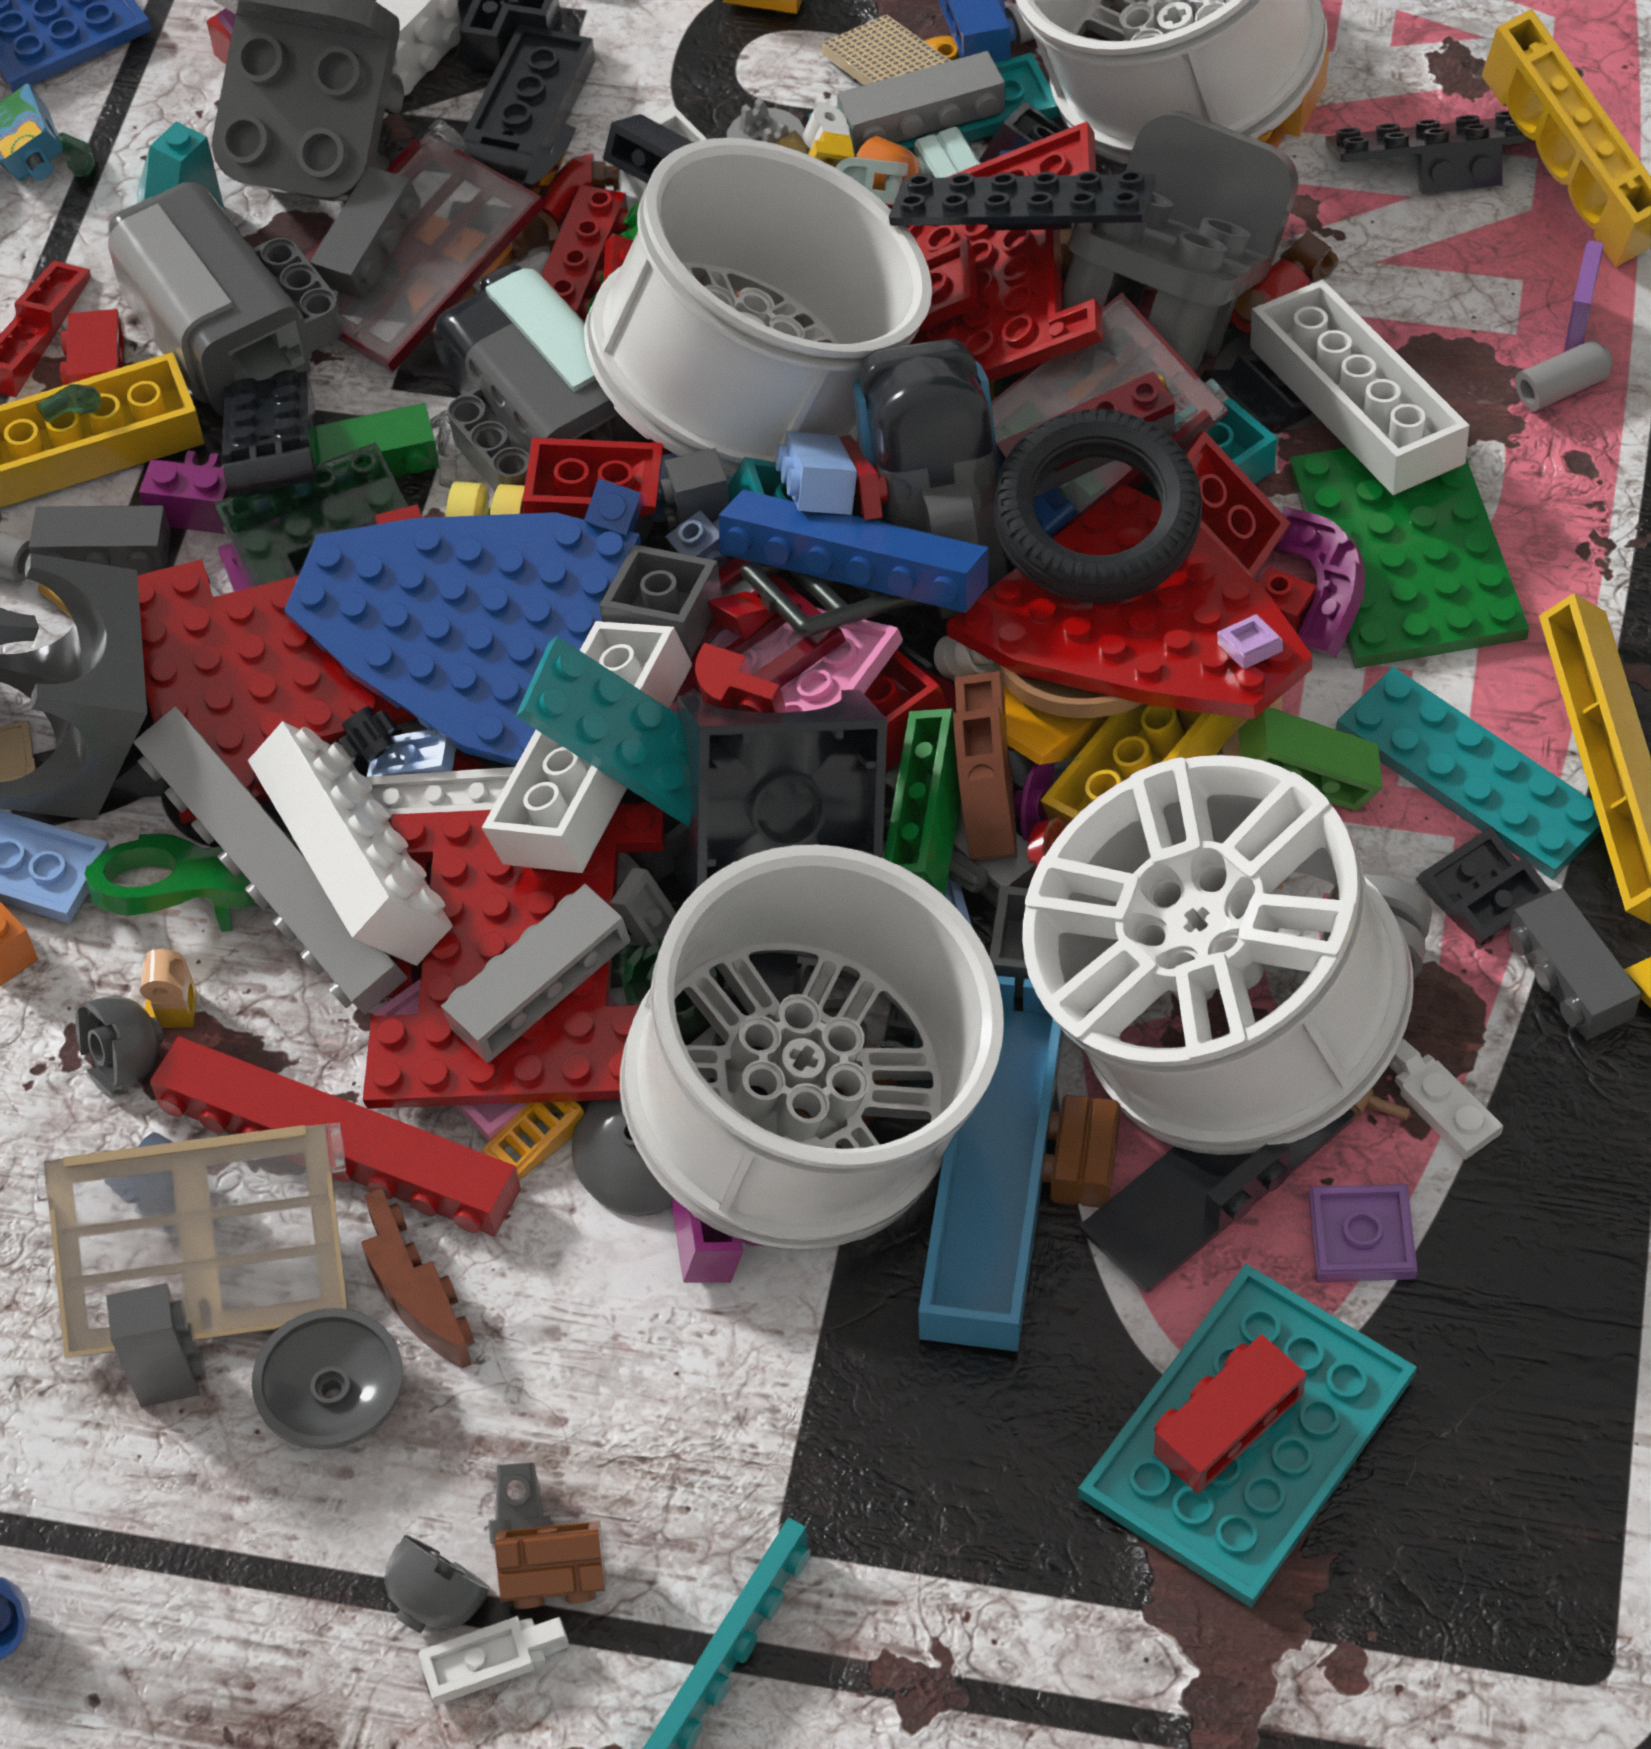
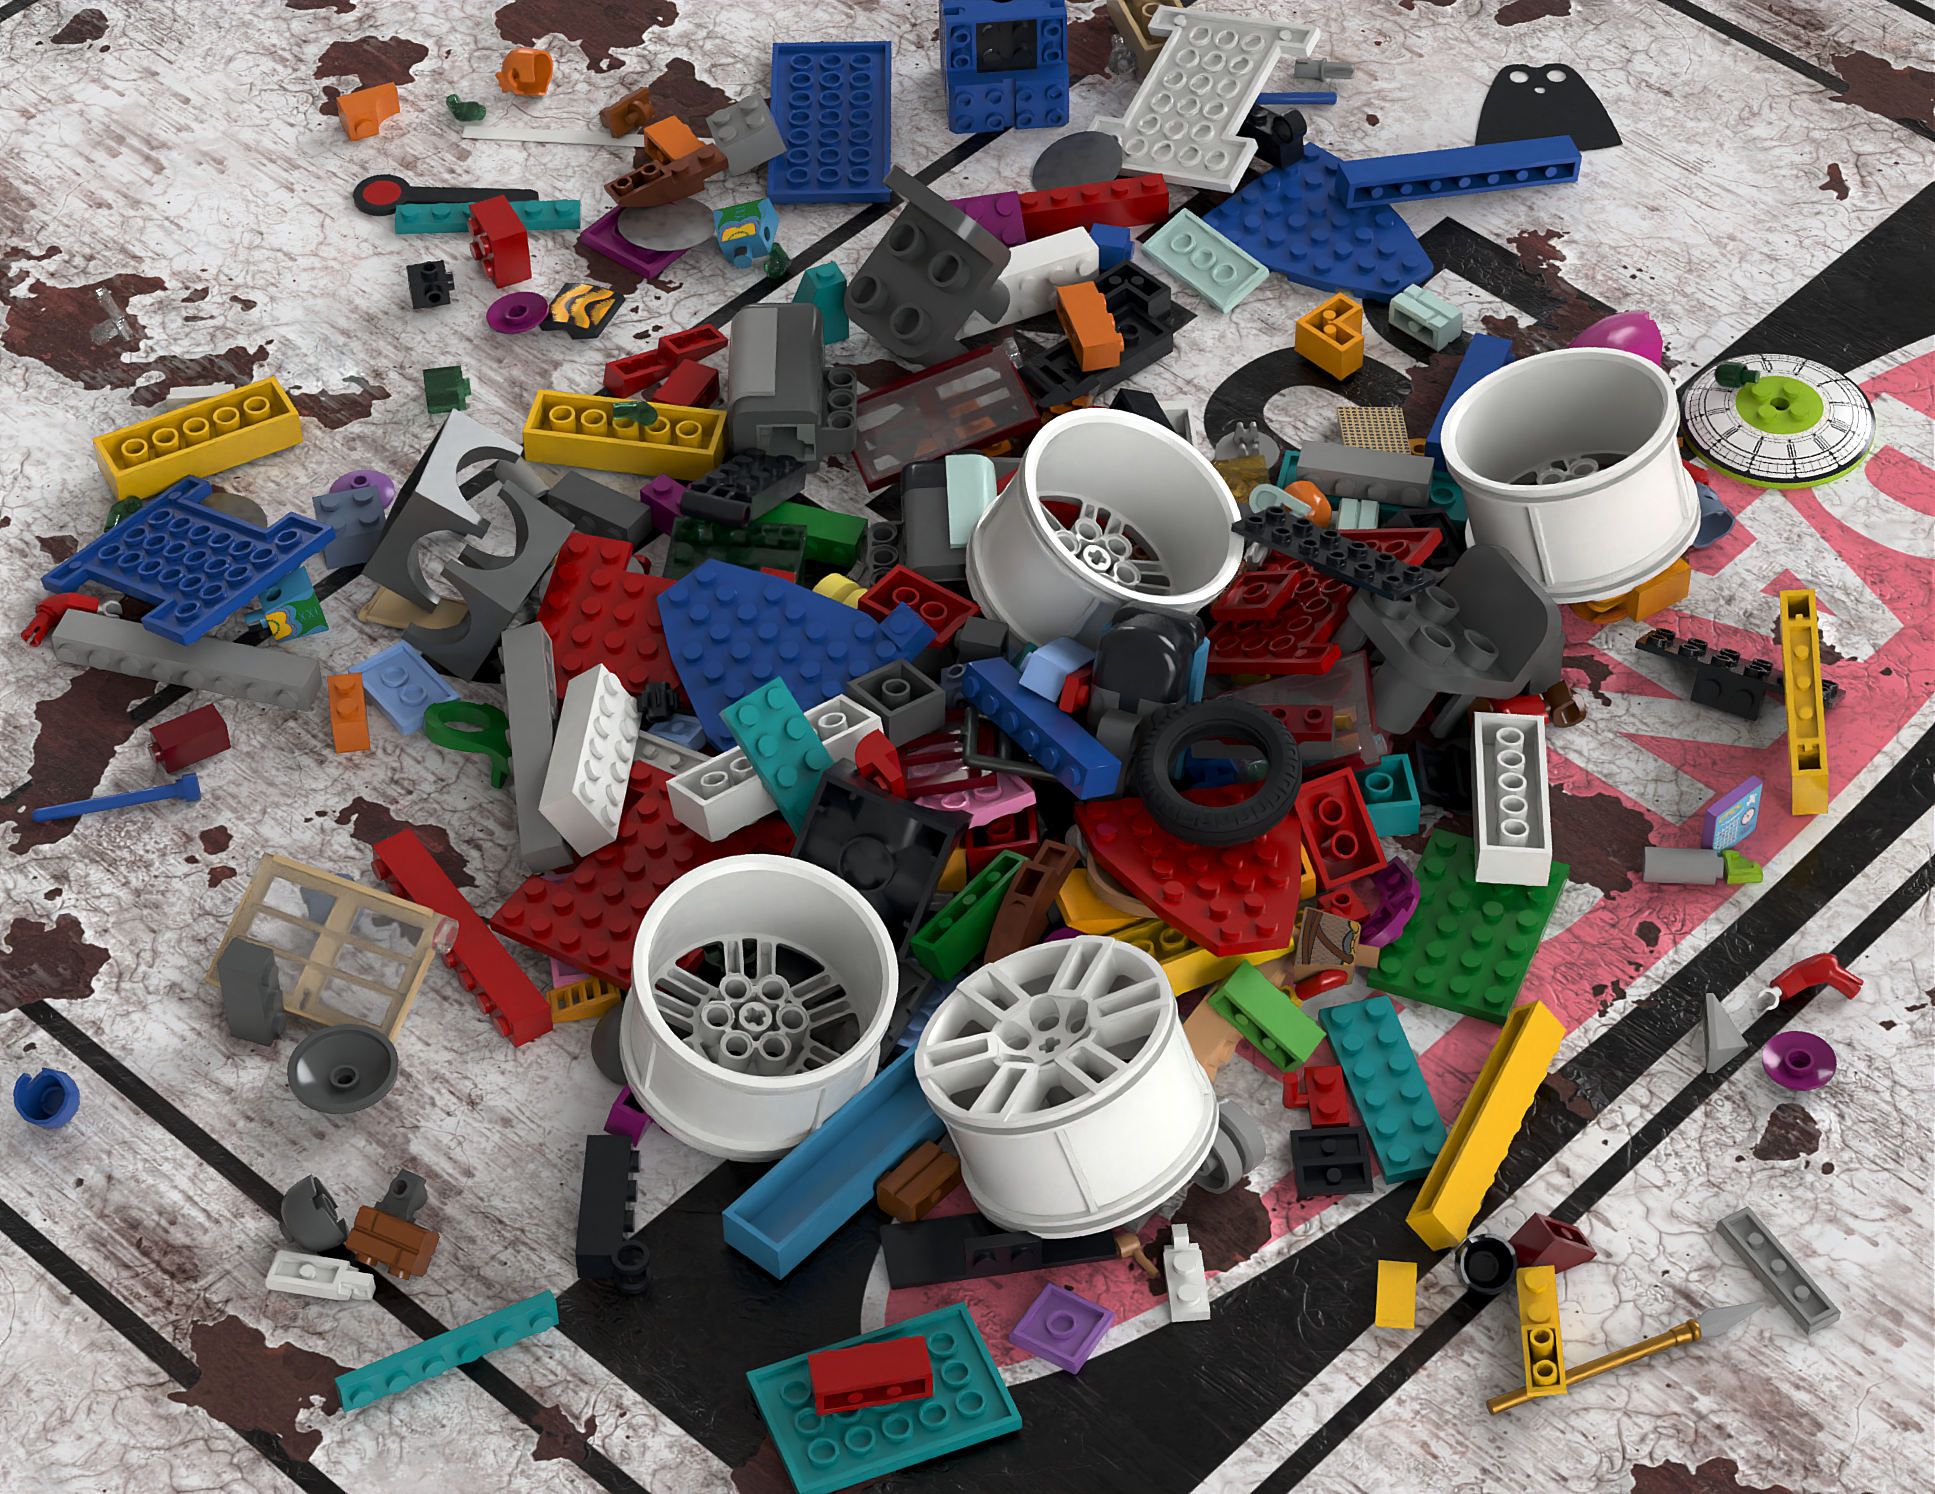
camera: 30 degrees right, 10 degrees down
dark grey cylinder [75,996,163,1093] -> none
light nougat leg [140,949,197,1028] -> none
dark grey brick [310,166,422,299] -> none
copper slope [361,1188,475,1368] -> none
light grey brick [441,884,631,1064] -> none
red slope [708,591,776,640] -> none
leg [803,104,855,167] -> none
lavender tile [1217,614,1283,669] -> none
dark grey brick [1508,887,1641,1041] -> none
none -> black hinge [575,1135,652,1294]
none -> orange brick [1056,281,1124,372]
none -> torso [1279,907,1380,1009]
none -> red plate [1282,1065,1350,1129]
none -> lime tile [1721,850,1763,884]

